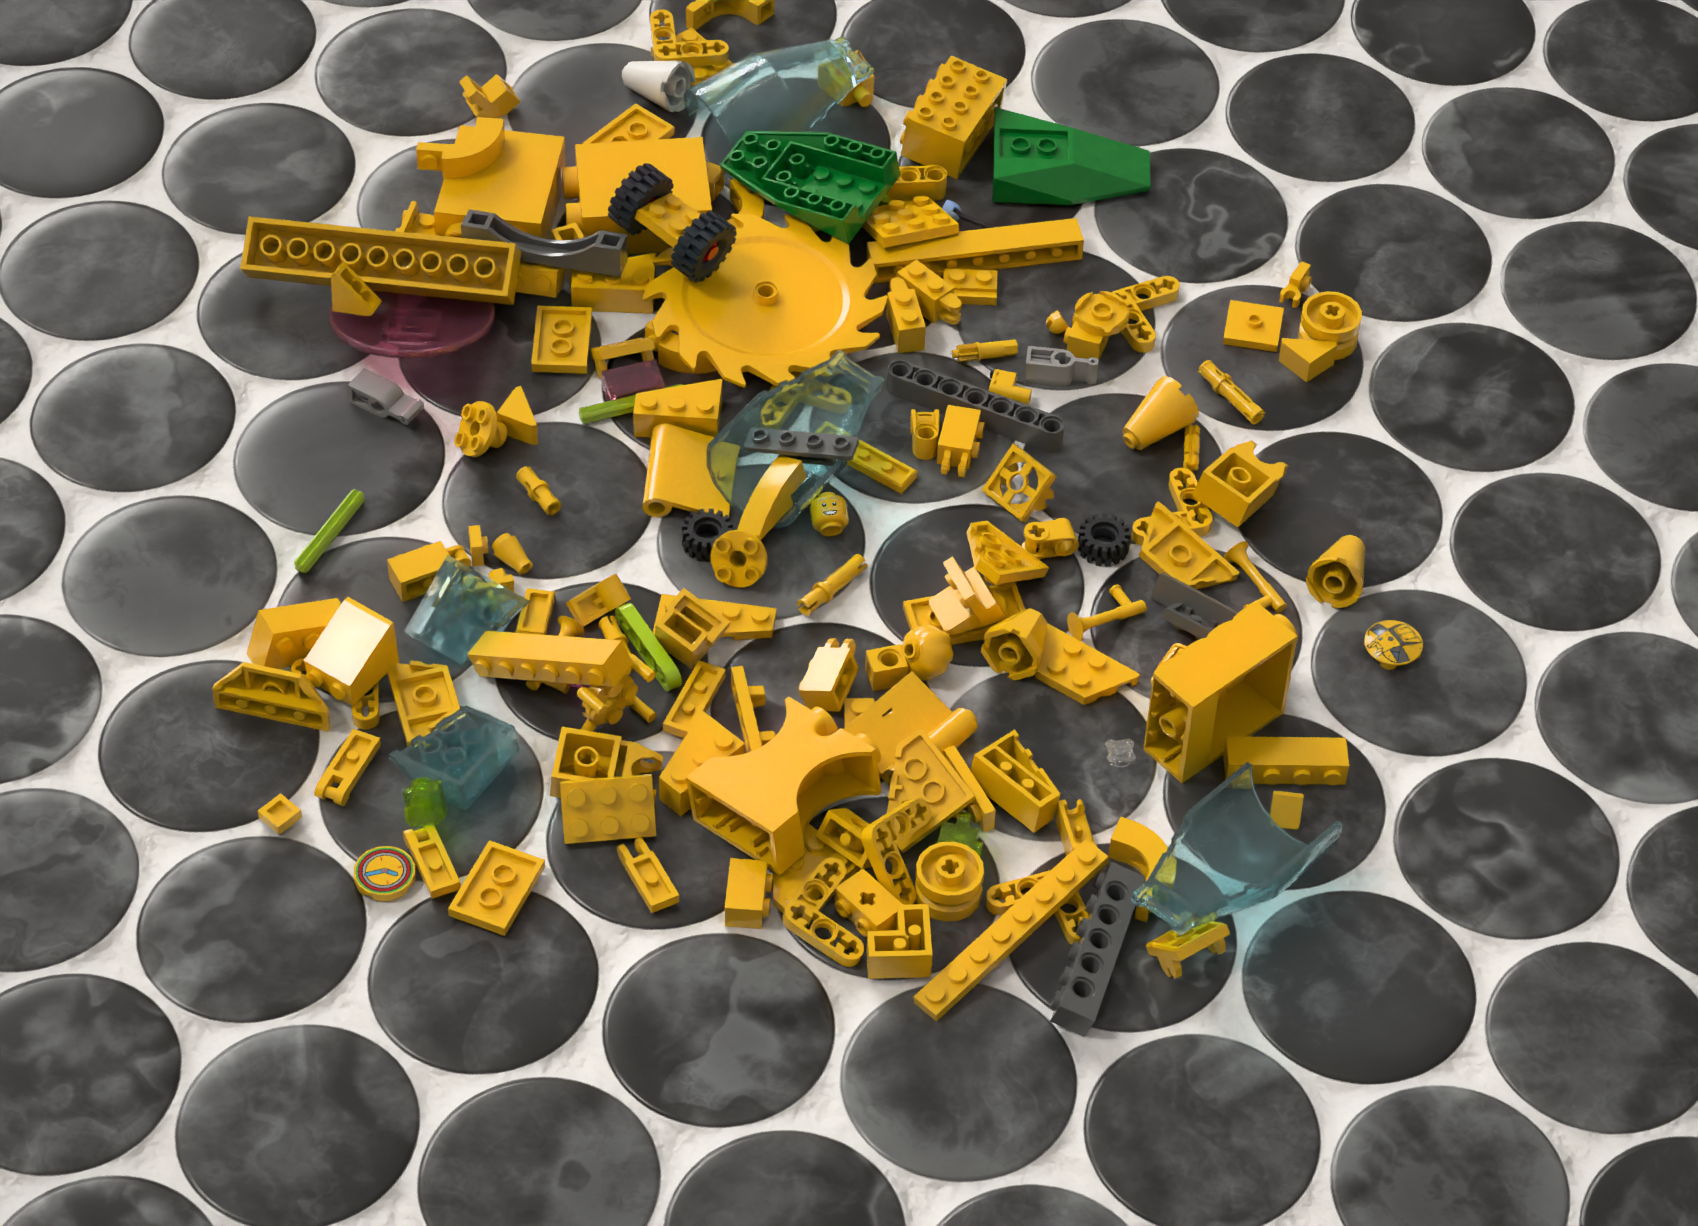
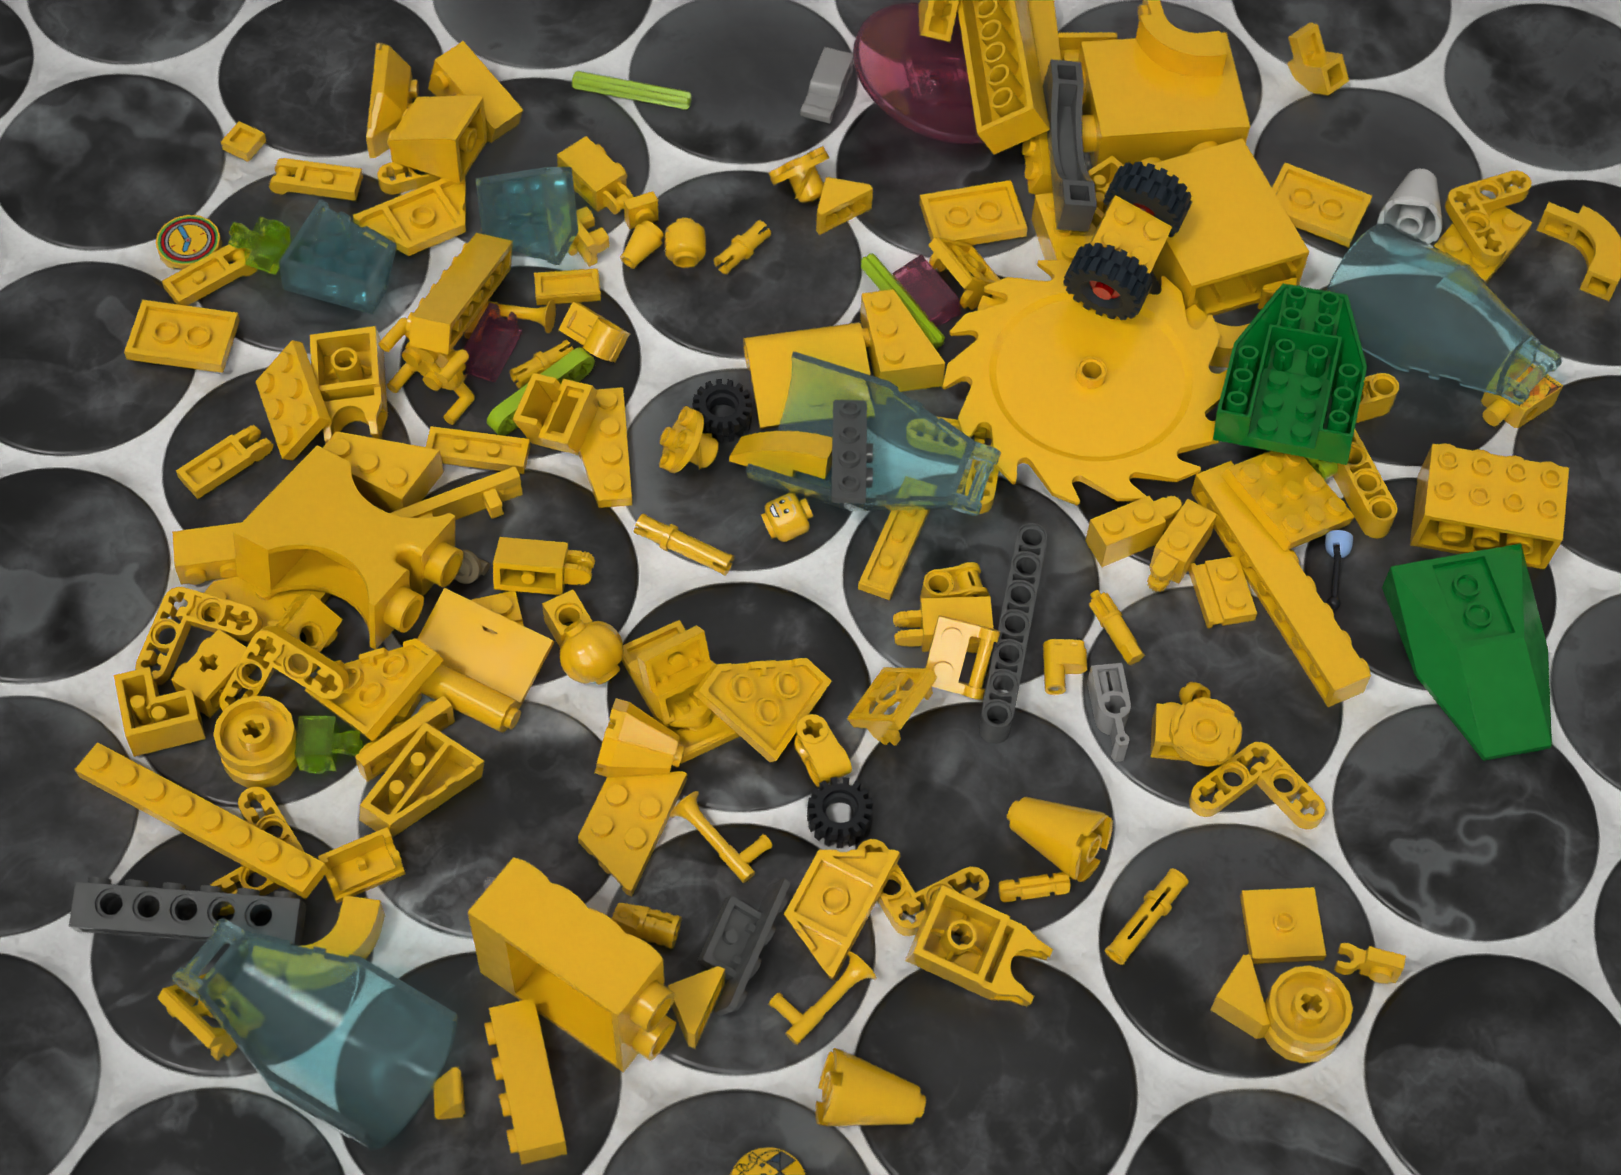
camera: 75 degrees right, 10 degrees up
none -> yellow head [664,218,706,268]
none -> yellow plate [925,615,1000,700]

